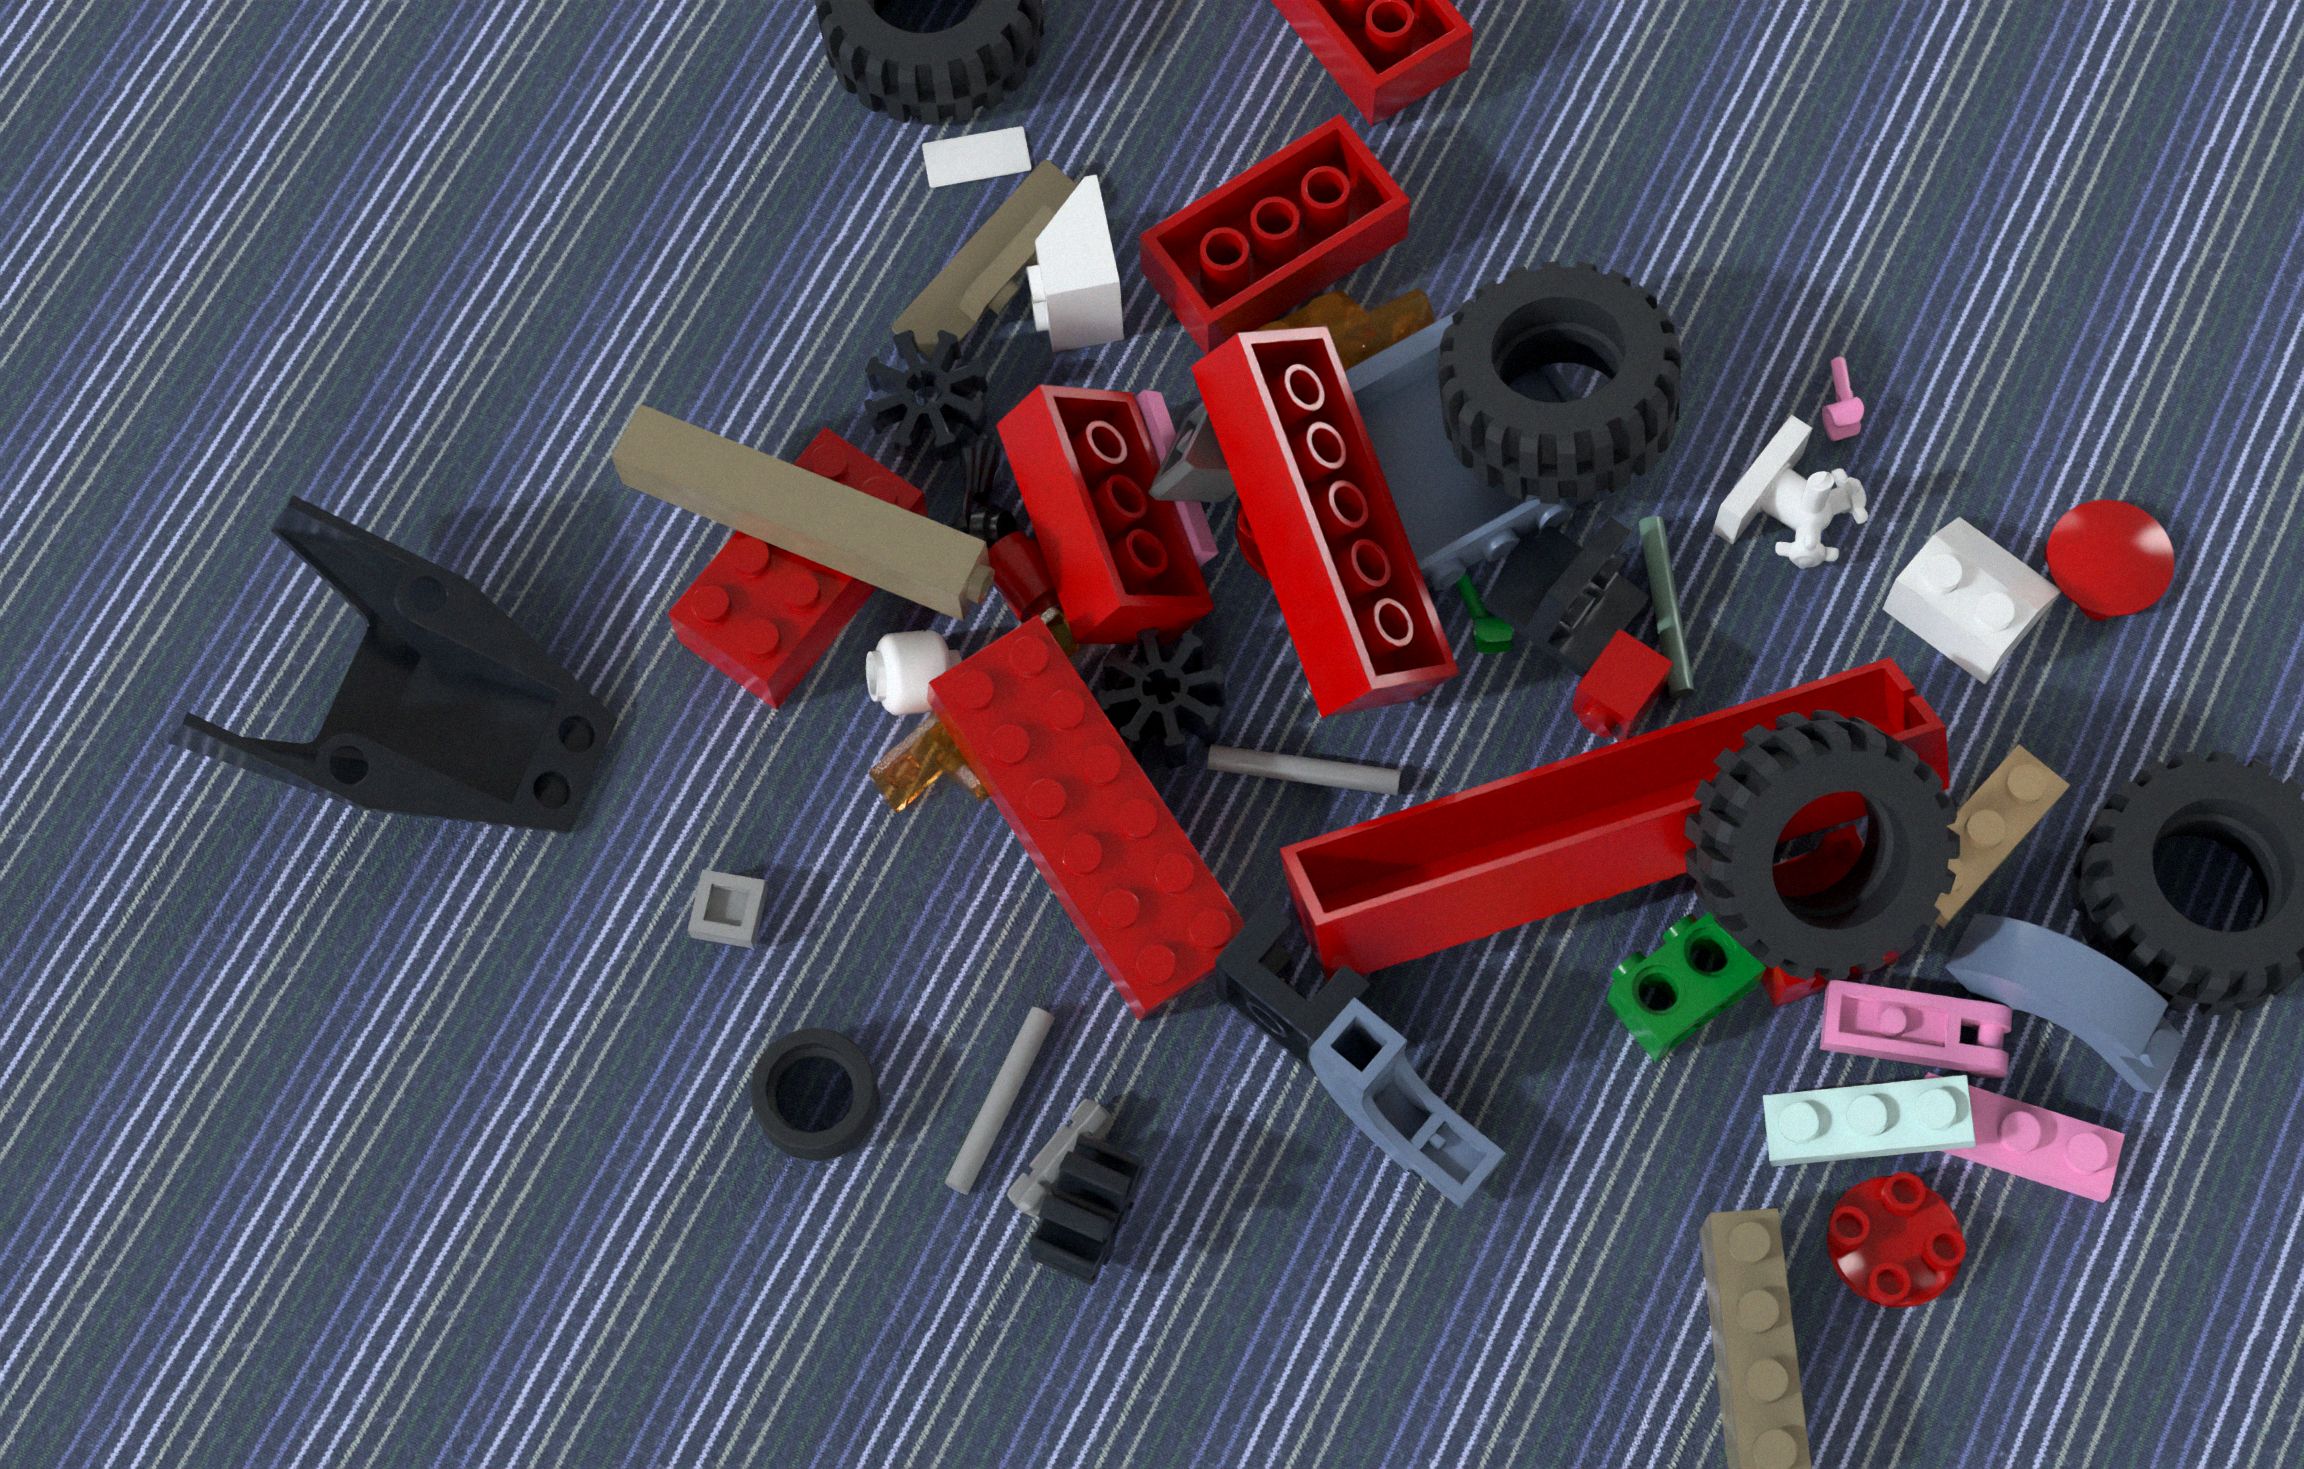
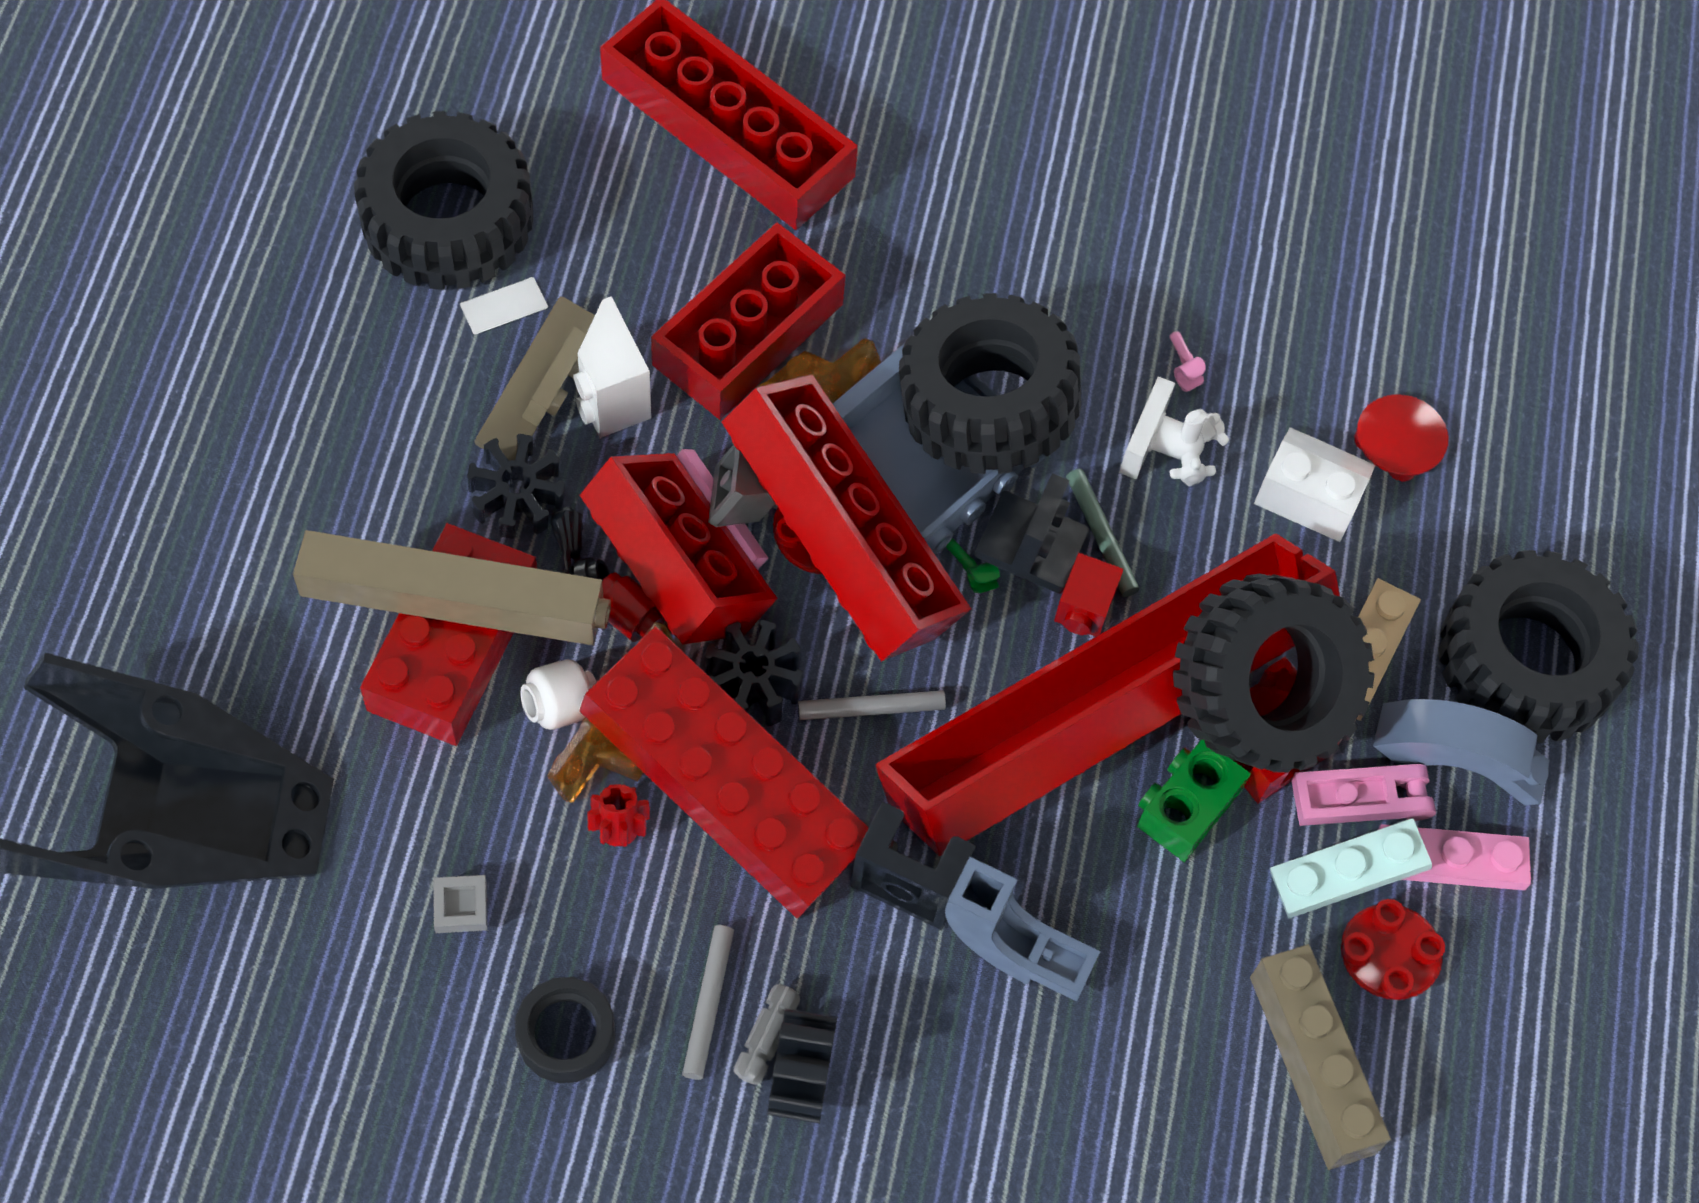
camera: 25 degrees left, 5 degrees down
none -> red gear [587,784,650,847]

